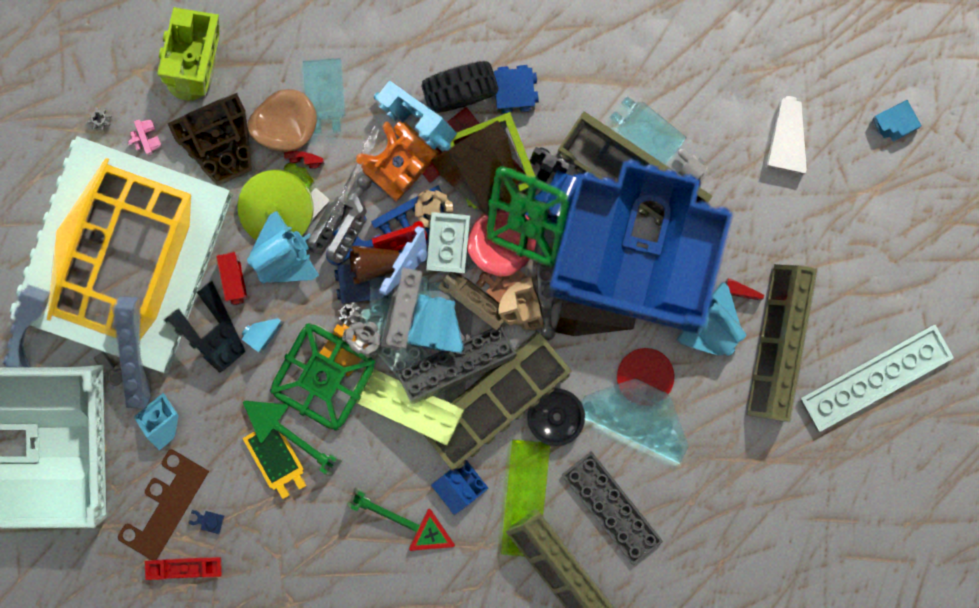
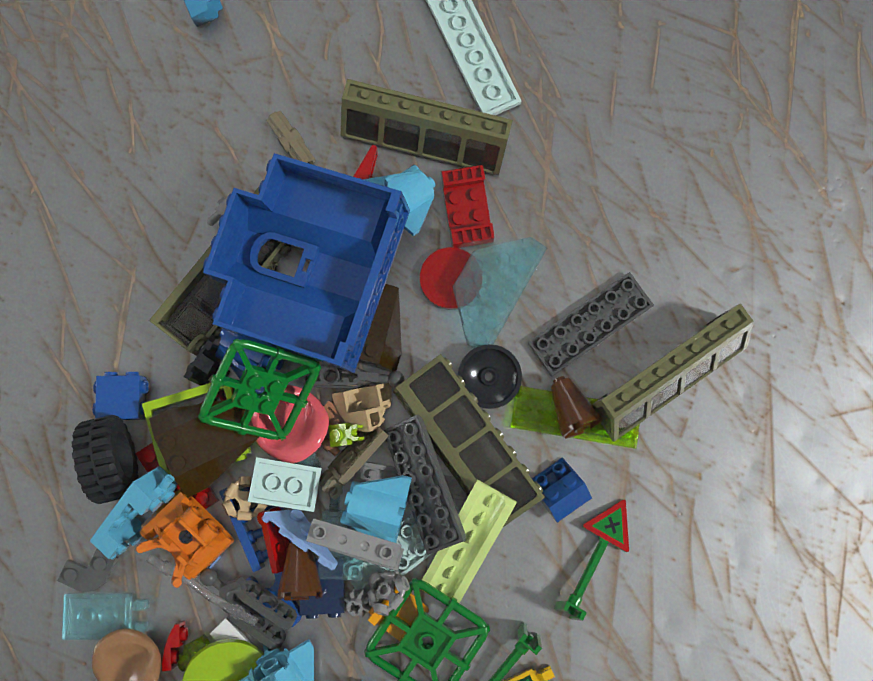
camera: 90 degrees left, 5 degrees down
clear light blue tile [609,96,687,164] -> none
white slope [766,96,807,175] -> none
none -> dark grey plate [57,549,119,592]
none -> dark tan piece [266,111,316,165]
none -> lime plate [328,423,364,447]
none -> red plate [440,165,494,248]
none -> reddish brown cone [551,376,602,439]

